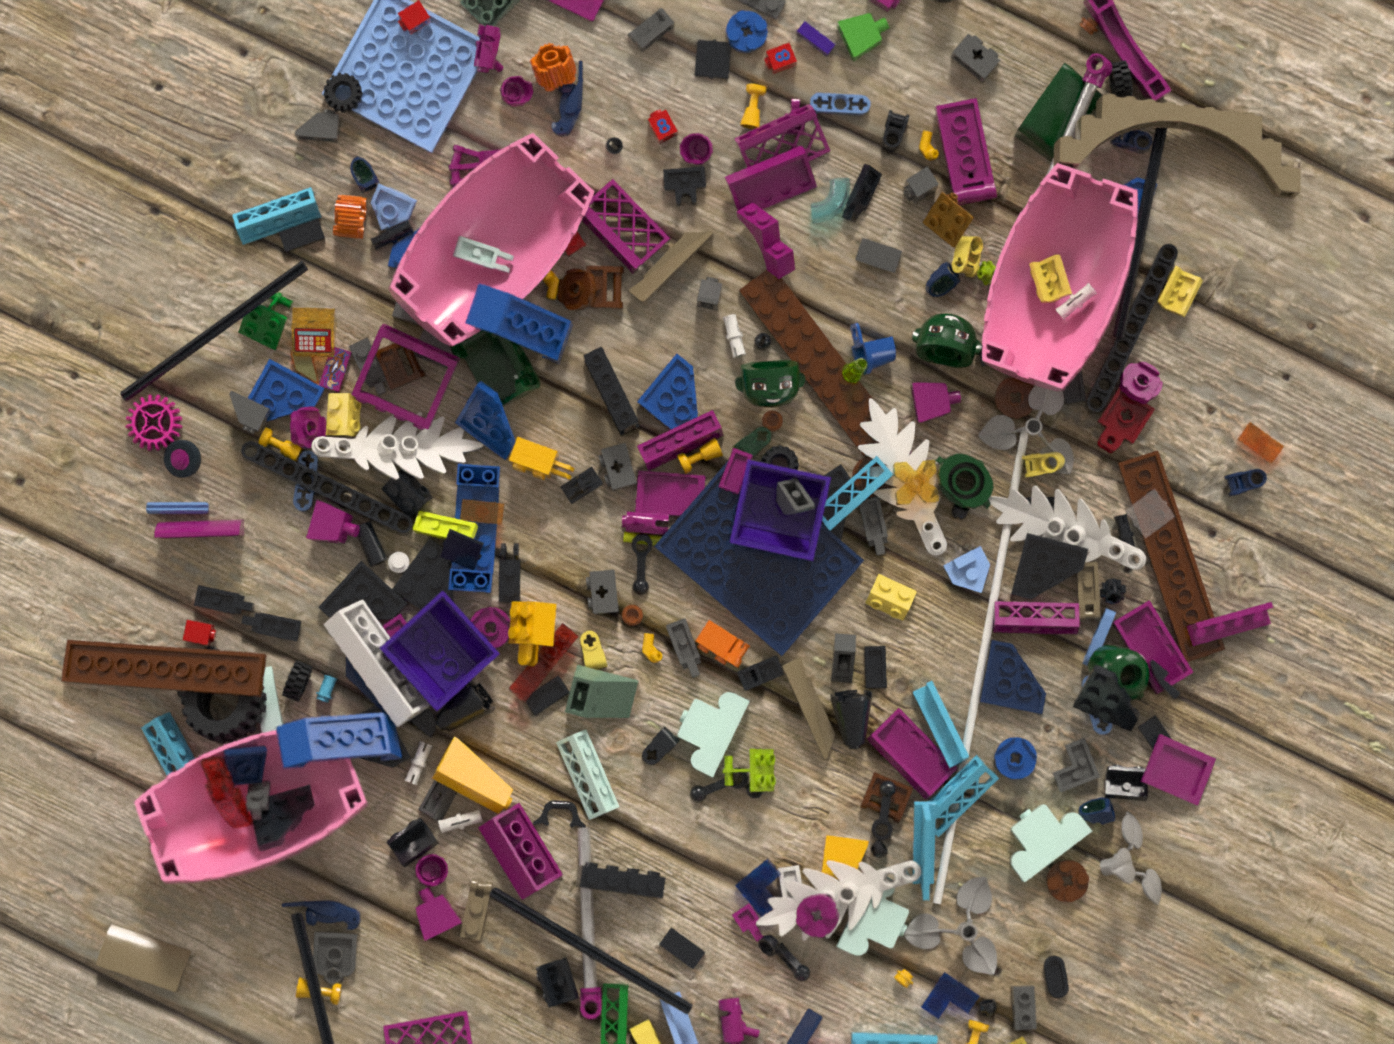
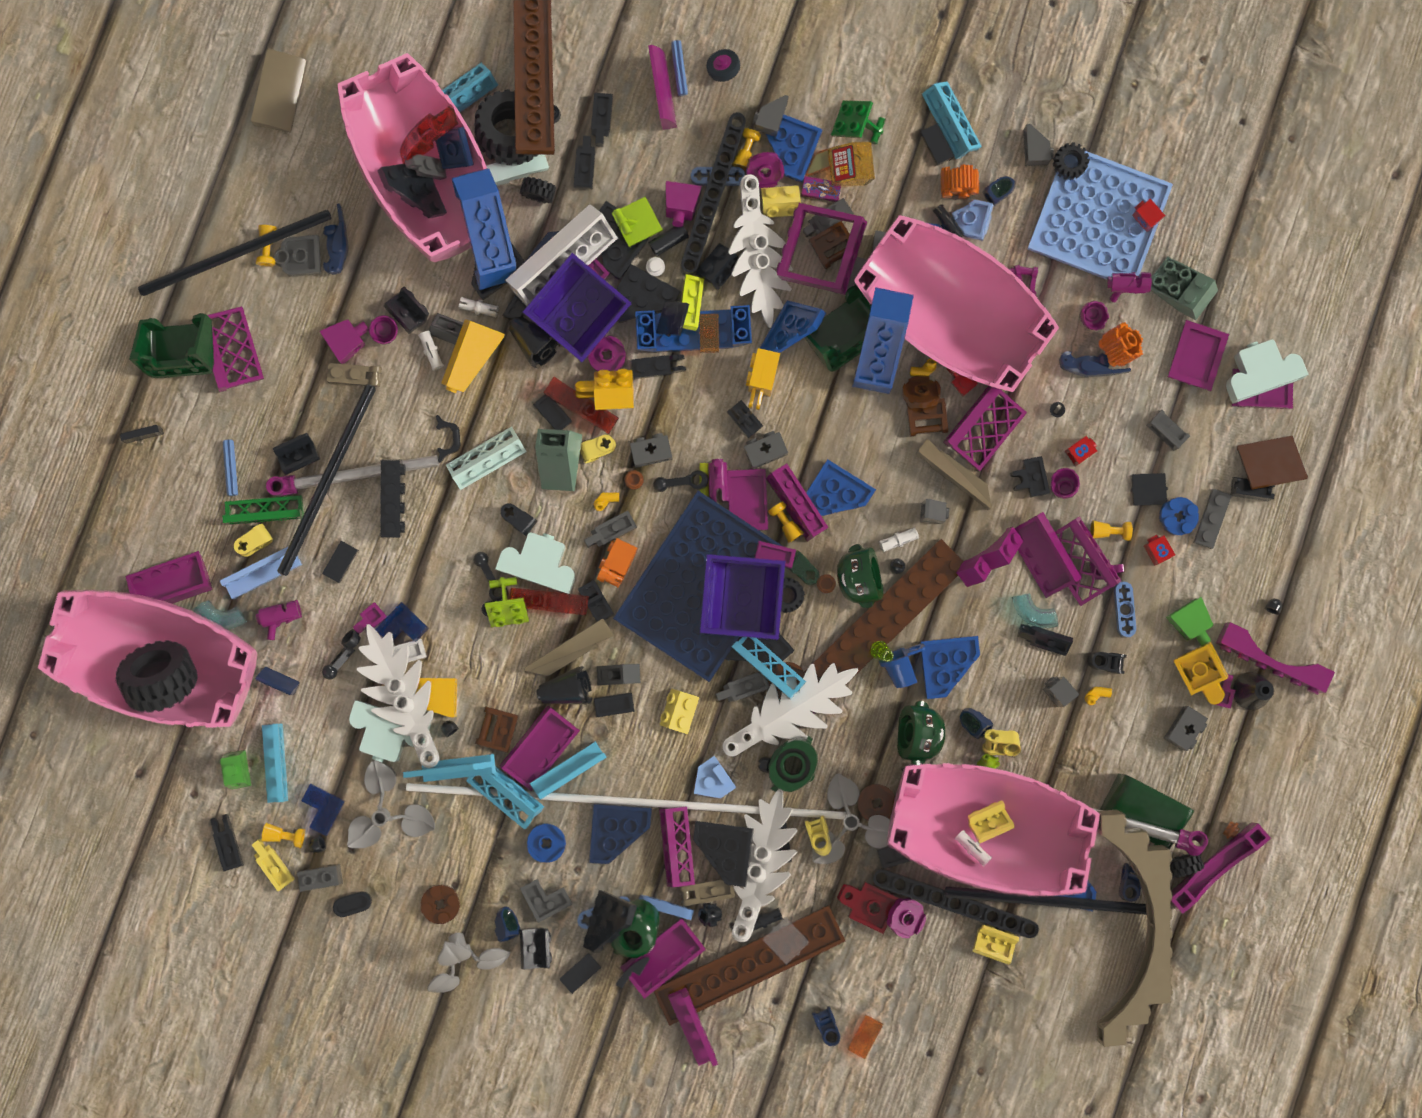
camera: 80 degrees right, 0 degrees up
black axle [120,261,308,401] -> none
dark pink gear [125,395,183,451] -> none
red brick [183,620,217,646] -> none
medium azure pin [316,675,337,703] -> none
light aqua hinge [453,236,514,273] -> none
magenta slope [478,803,563,900] -> none
black fence [583,347,640,436] -> none
dark grey slope [775,478,815,515] -> none
dark purple piece [796,21,836,57] -> none
magenta plate [796,894,839,938] -> none
dark grey hinge [855,238,902,273] -> none
black piece [871,780,896,840] -> none
clear yellow plant [893,460,939,505] -> none
yellow plate [894,969,913,988] -> none
magenta torso [911,383,961,424] -> none
pearl gold hinge [922,192,974,248] -> none
magenta hinge [935,98,997,205] -> none
light aqua brick [1010,804,1092,882] -> none
magenta piece [1141,734,1216,806] -> none
none -> clear red slope [509,587,588,616]
none -> lime plate [612,196,663,247]
none -> blue plate [920,636,980,699]
none -> yellow brick [1174,642,1229,705]
none -> magenta plate [1215,674,1235,709]

